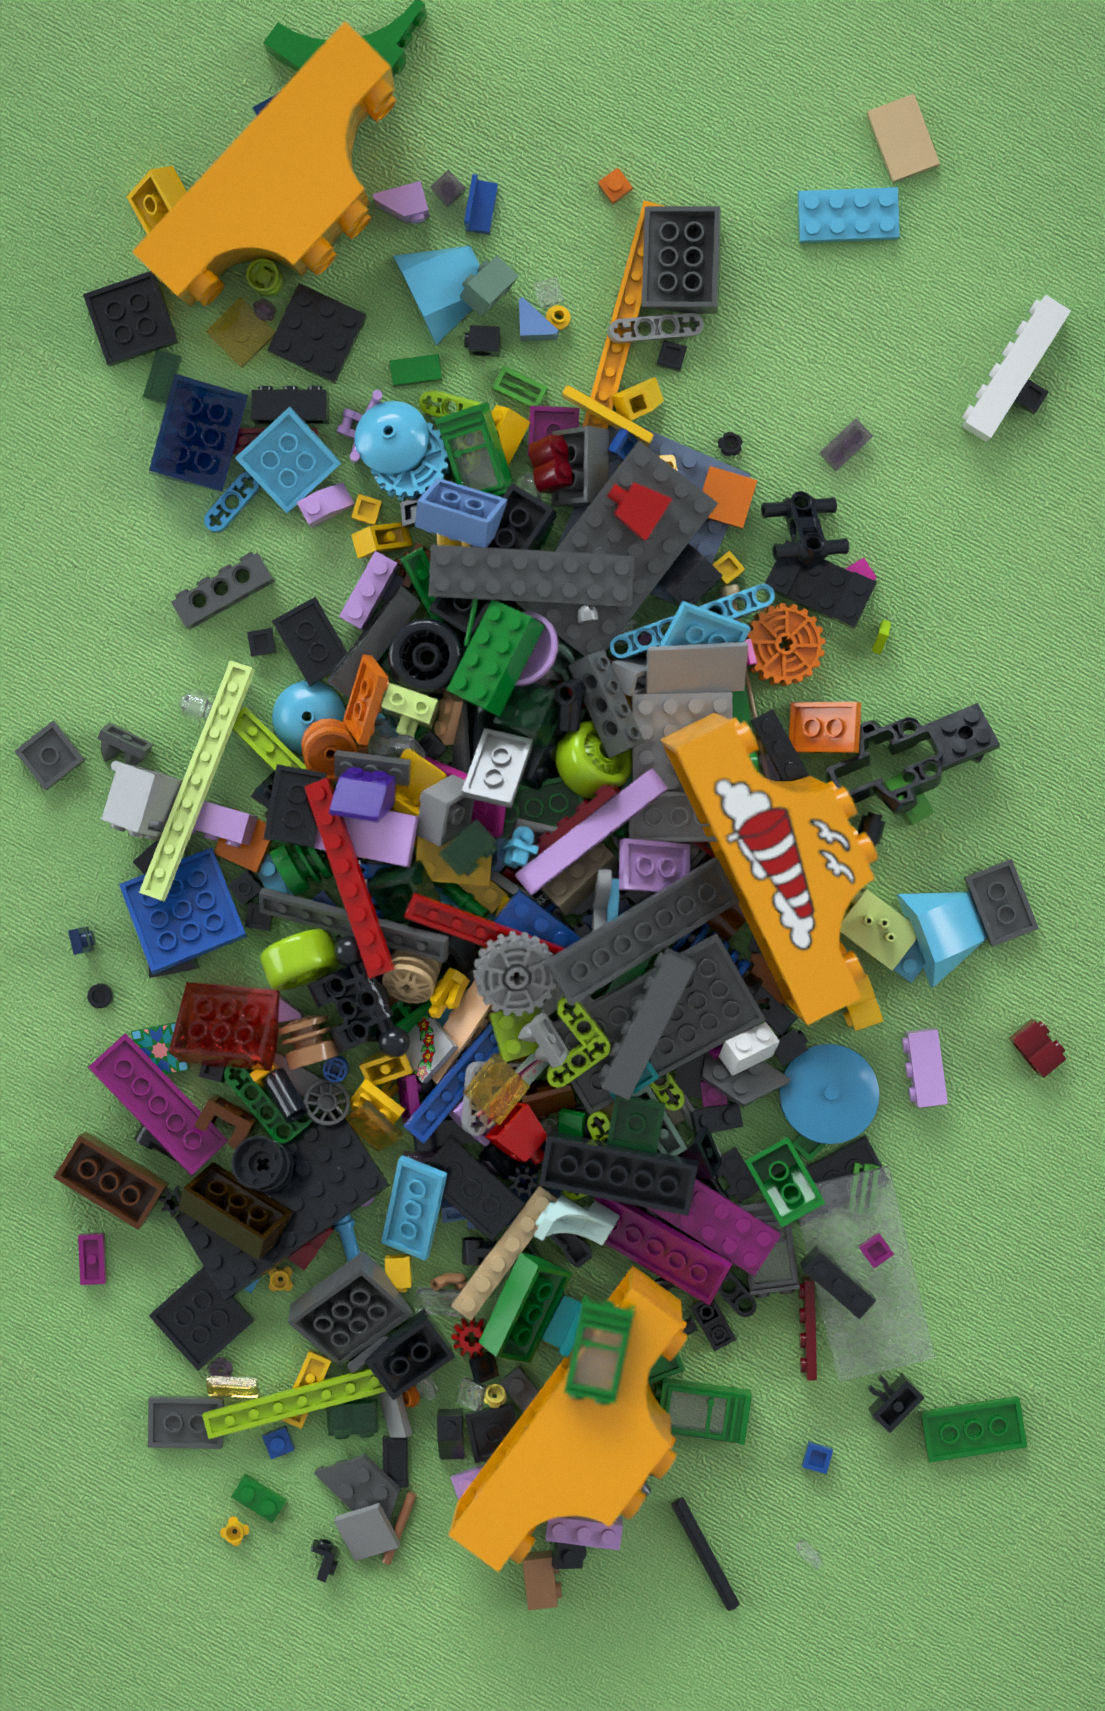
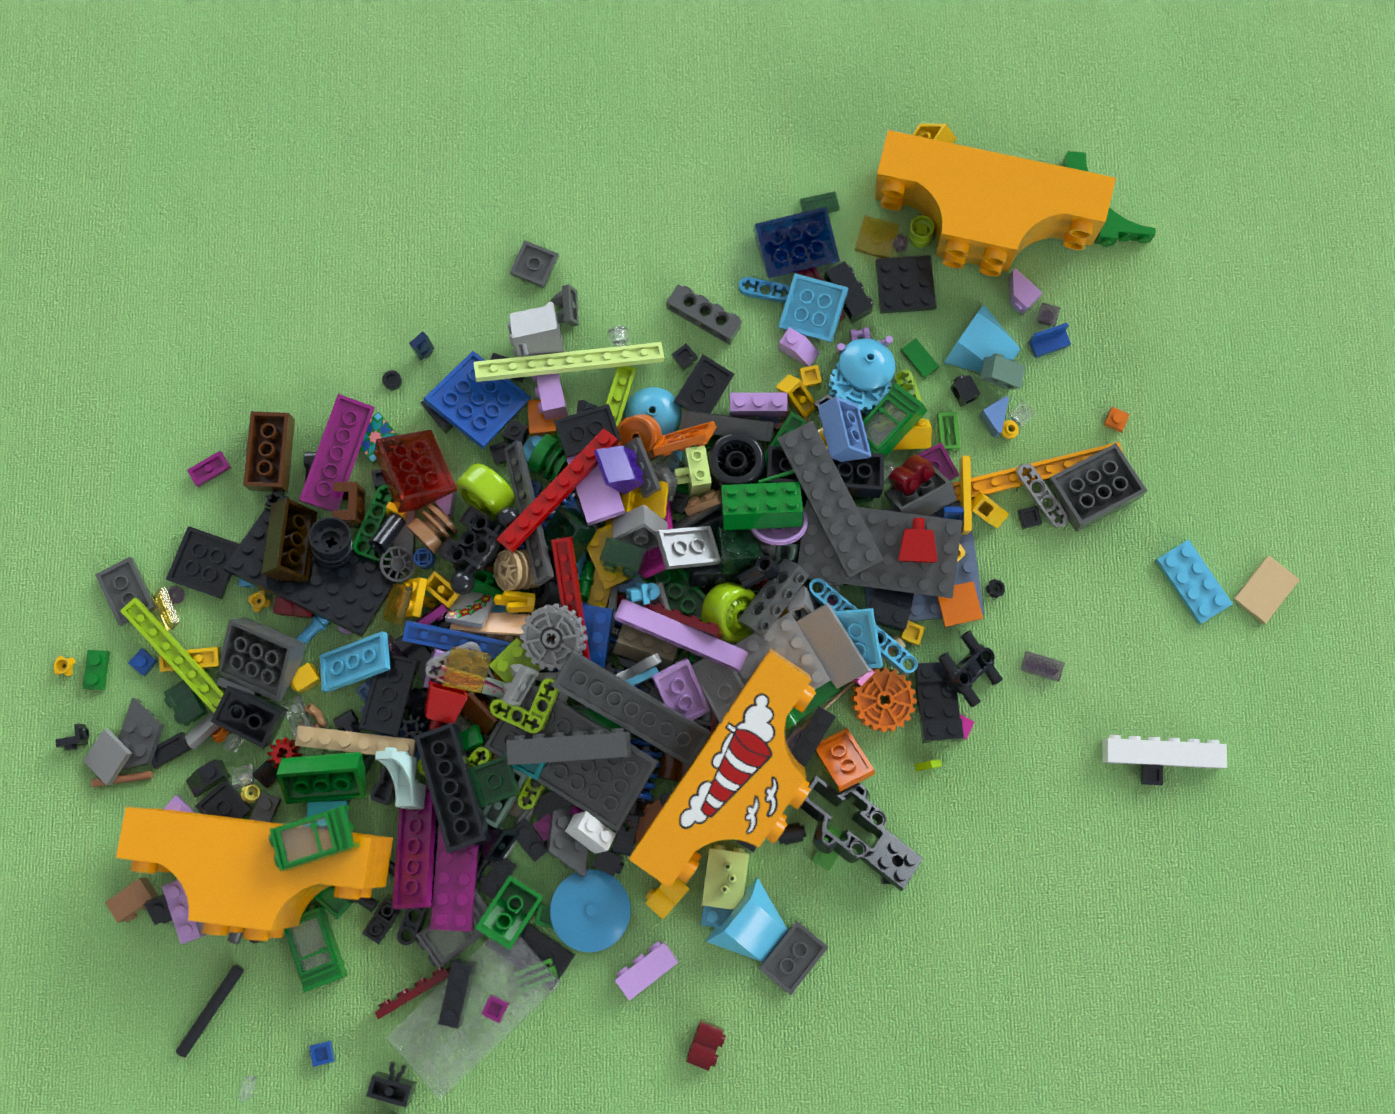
camera: 60 degrees right, 10 degrees down
black plate [83,271,179,367] -> none
light grey hinge [577,605,599,624] -> none

